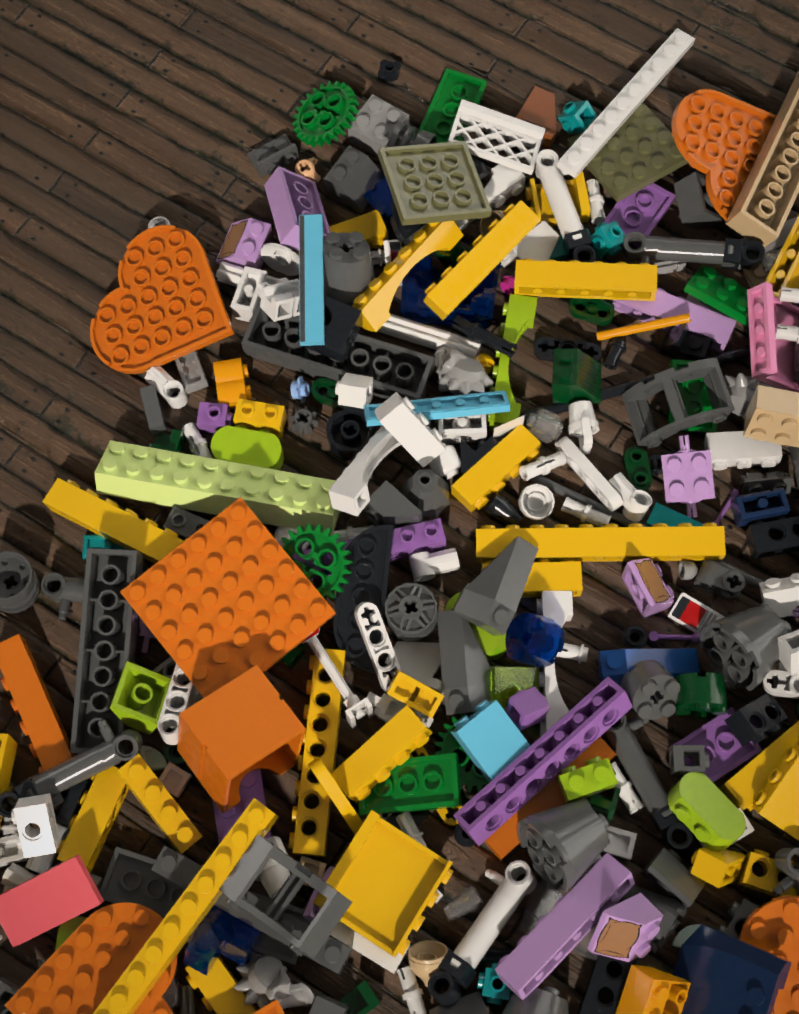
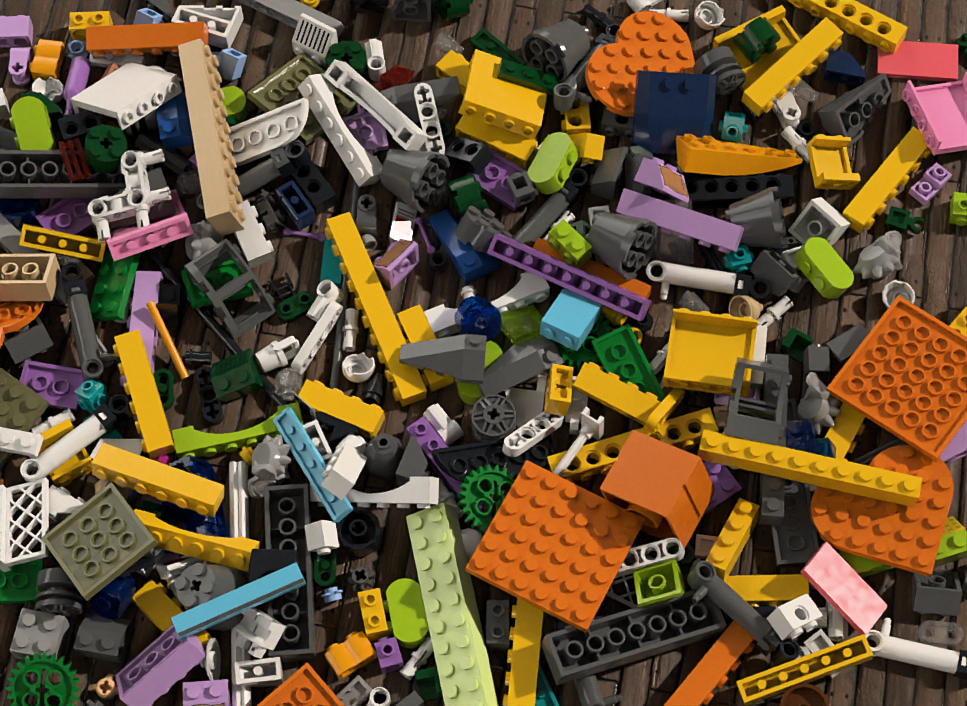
camera: 115 degrees left, 5 degrees down
black pin [452,315,517,358] -> none
medium lavender brick [505,687,550,731] -> none
white pin [519,450,567,481] -> none
lavender plate [661,435,715,518] -> none

